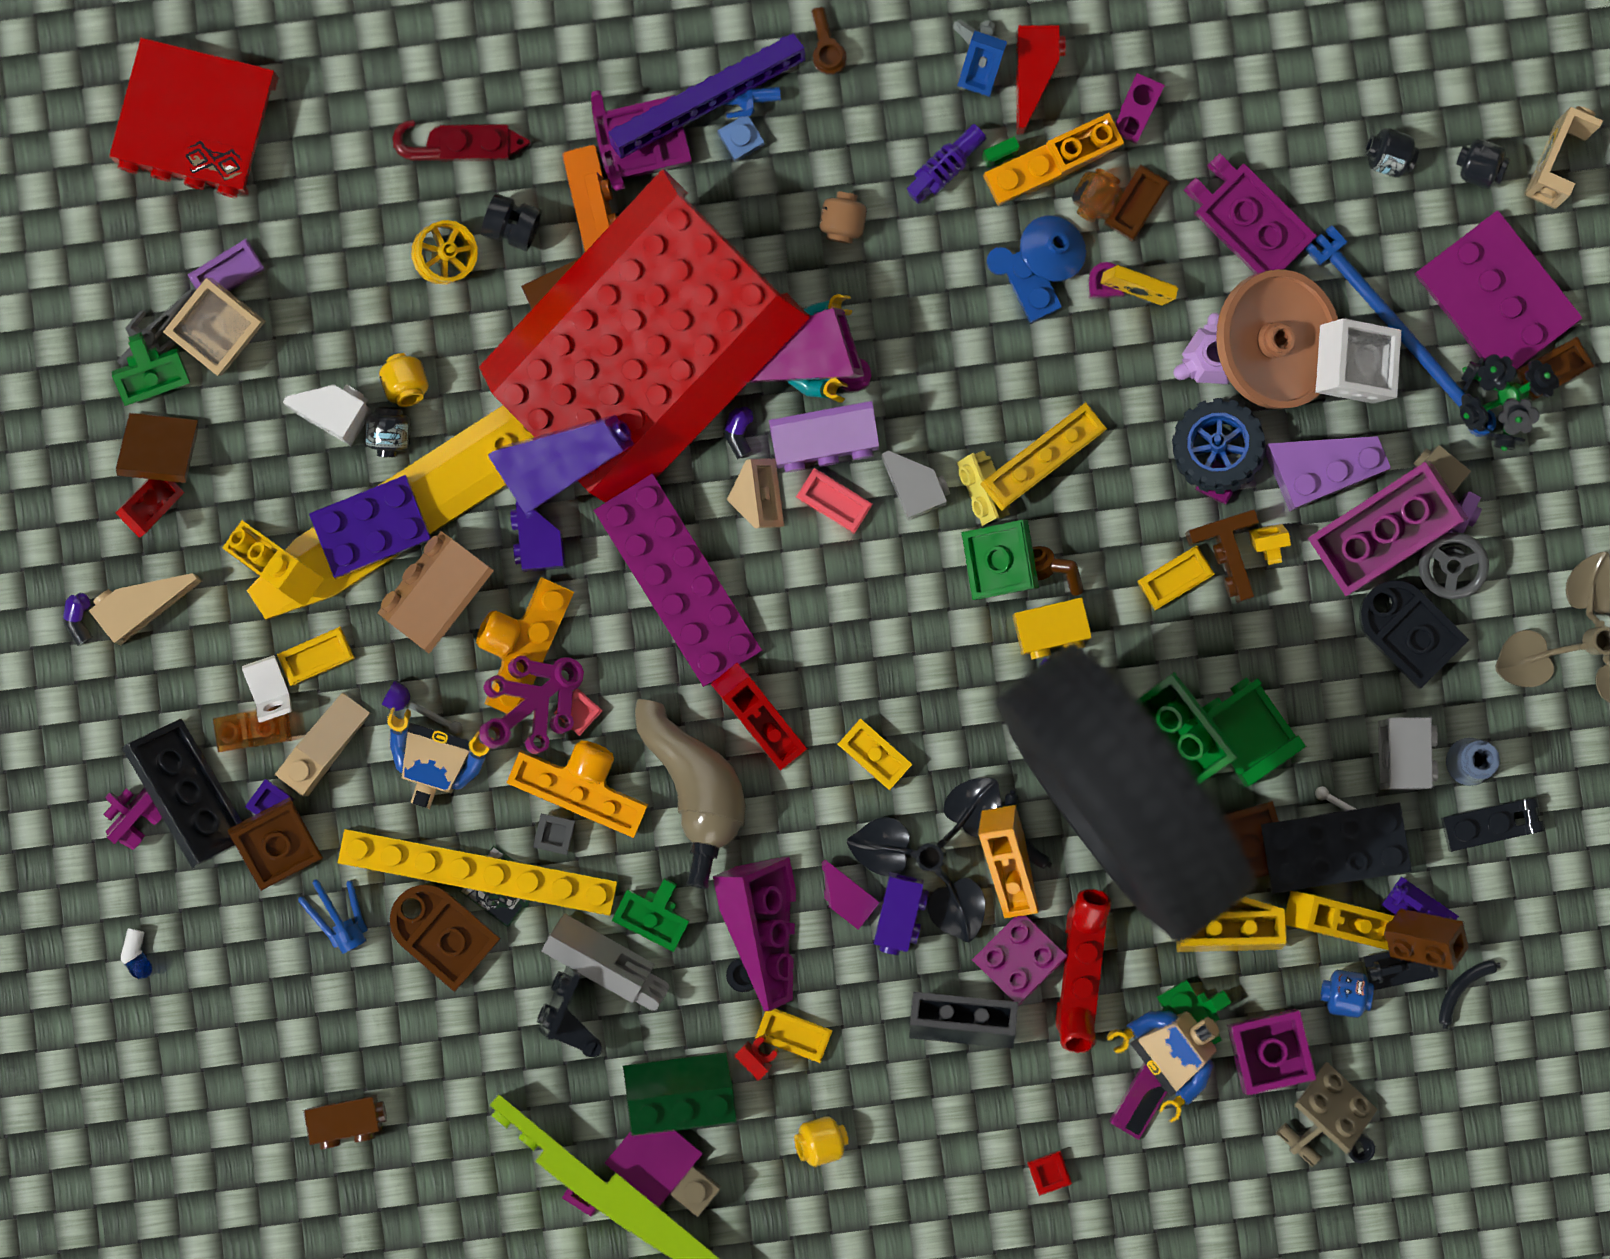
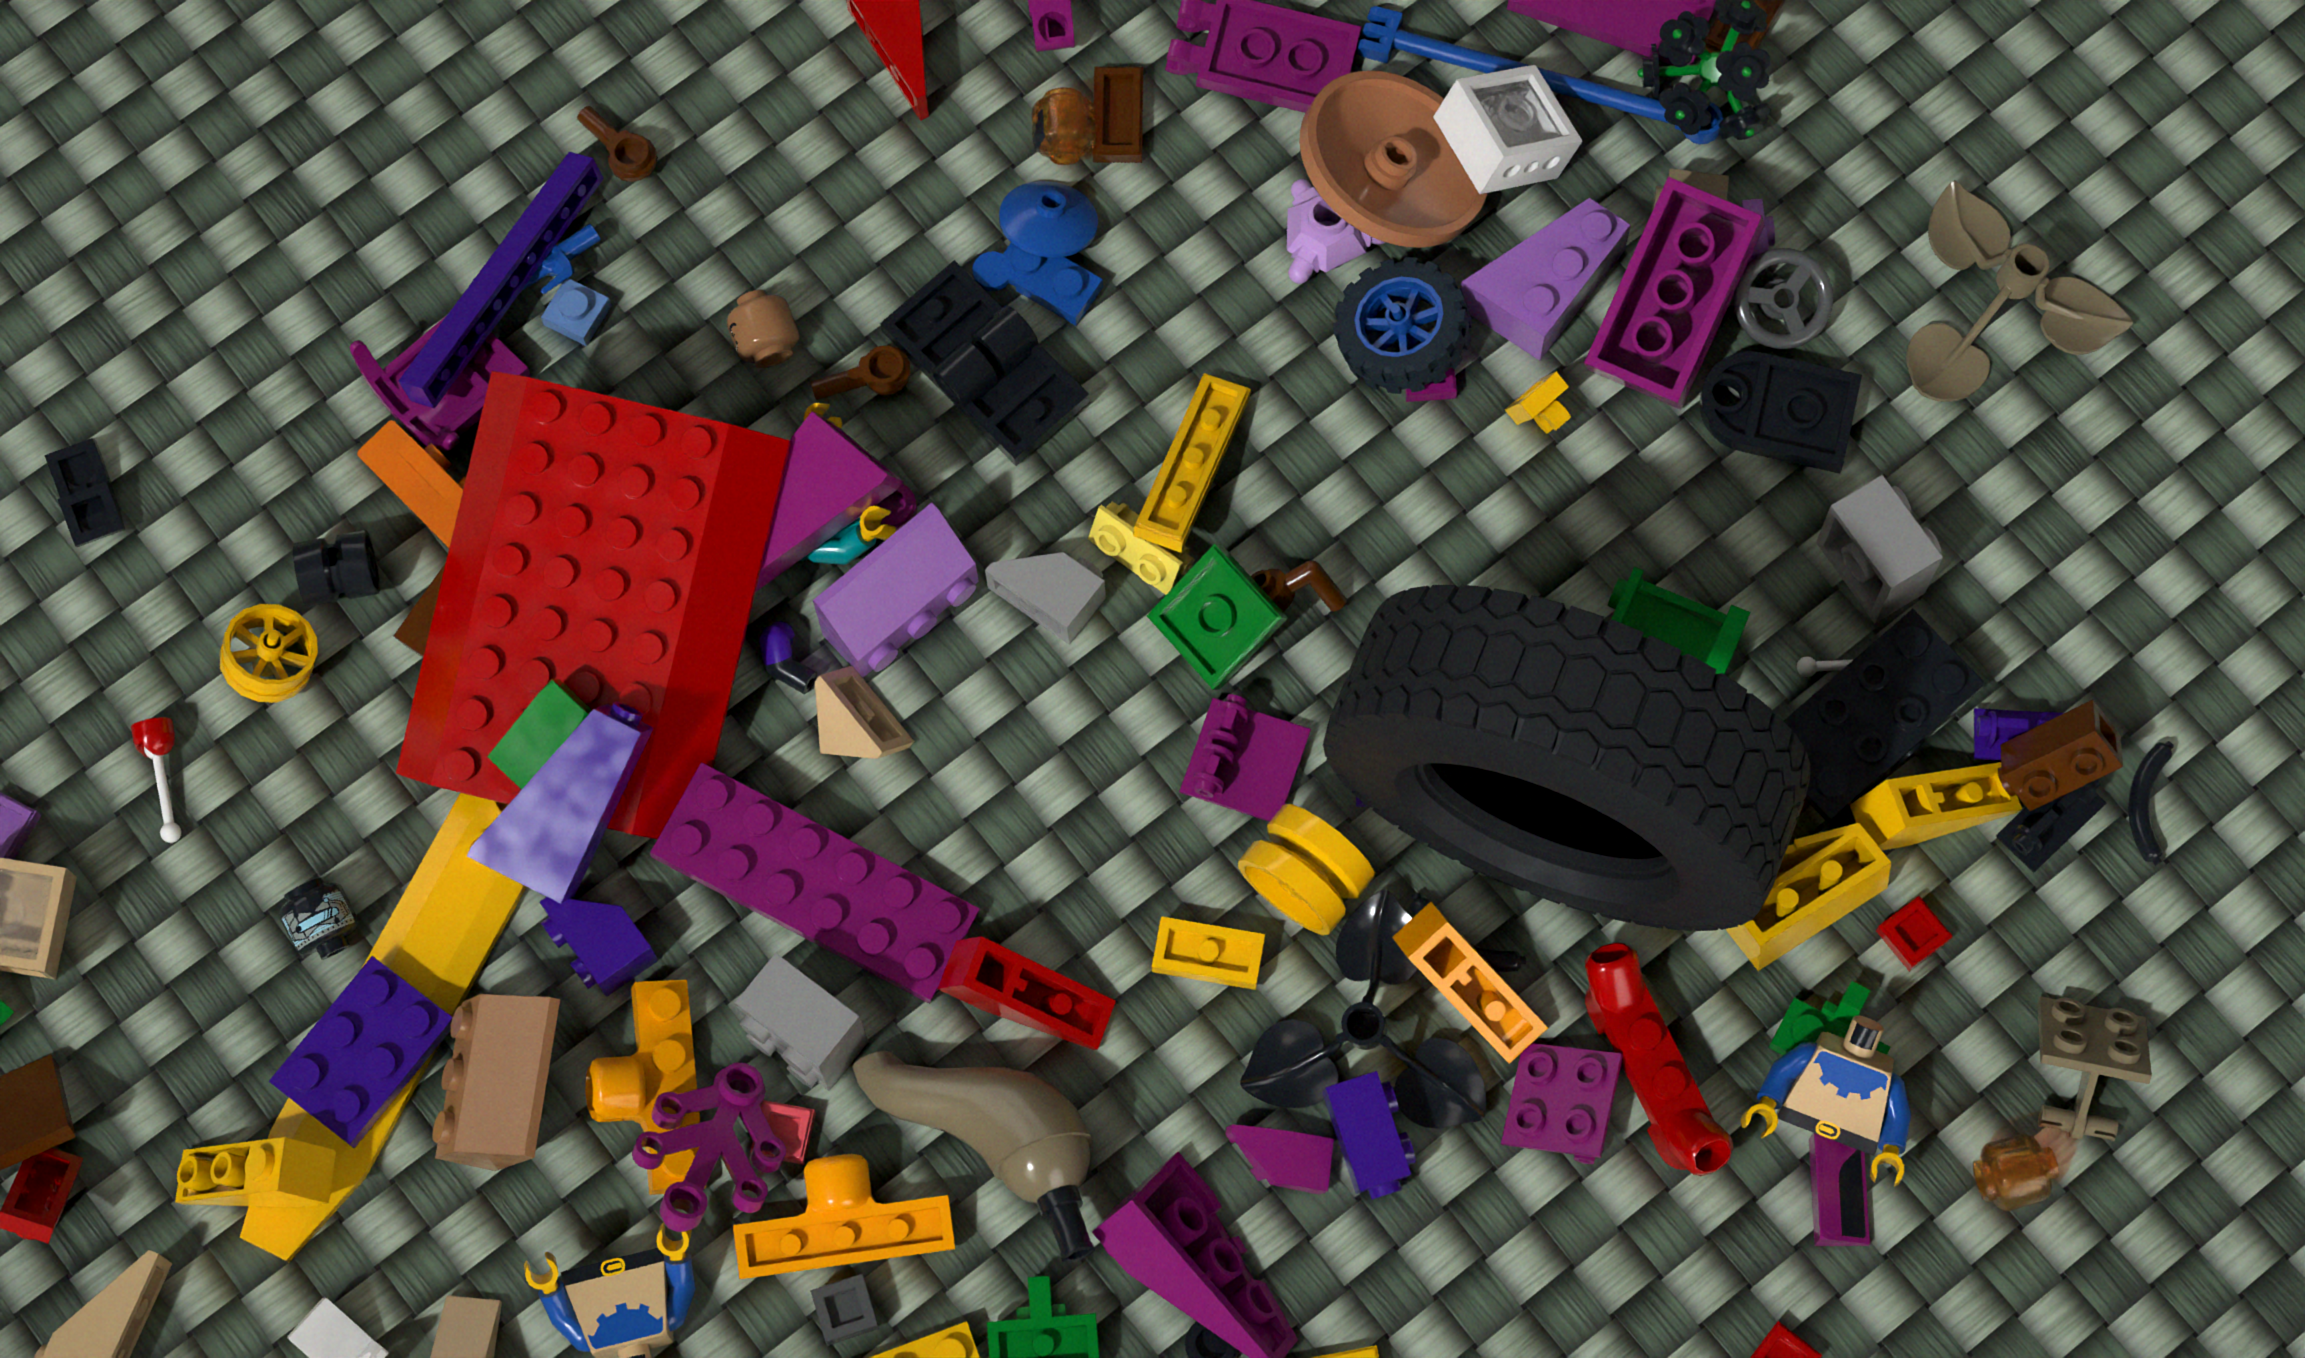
camera: 30 degrees left, 15 degrees down
yellow tile [277,627,355,686] -> none
white slope [282,384,372,446] -> none
yellow head [379,353,428,407] -> none
hinge [382,680,463,735] -> none
dark red plate [392,120,531,162] -> none
coral tile [796,468,873,534] -> none
dark purple hinge [907,124,987,204] -> none
black brick [909,992,1018,1049] -> none
blue piece [953,19,1007,97] -> none
green tile [982,136,1020,168] -> none
light orange slope [983,113,1124,206] -> none
yellow brick [1012,597,1092,660] -> none
magenta tile [1088,262,1124,299] -> none
yellow tile [1101,265,1178,306] -> none
yellow tile [1137,545,1215,611] -> none
reddish brown bracket [1185,509,1259,603] -> none
magenta brick [1227,1009,1316,1095] -> none
blue head [1321,970,1373,1018] -> none
black hinge [1347,1133,1376,1163] -> none
black plate [1441,797,1545,852] -> none
sand blue plant [1446,737,1500,786] -> none
none -> black slope [44,438,125,547]
none -> hinge [131,717,182,843]
none -> green slope [487,679,592,790]
none -> light grey brick [735,953,869,1091]
none -> reddish brown plate [811,345,911,400]
none -> black plate [880,260,1090,466]
none -> magenta hinge [1179,694,1311,822]
none -> yellow wheel [1238,804,1375,935]
none -> red tile [1876,896,1953,972]
none -> clear orange head [1973,1134,2059,1211]

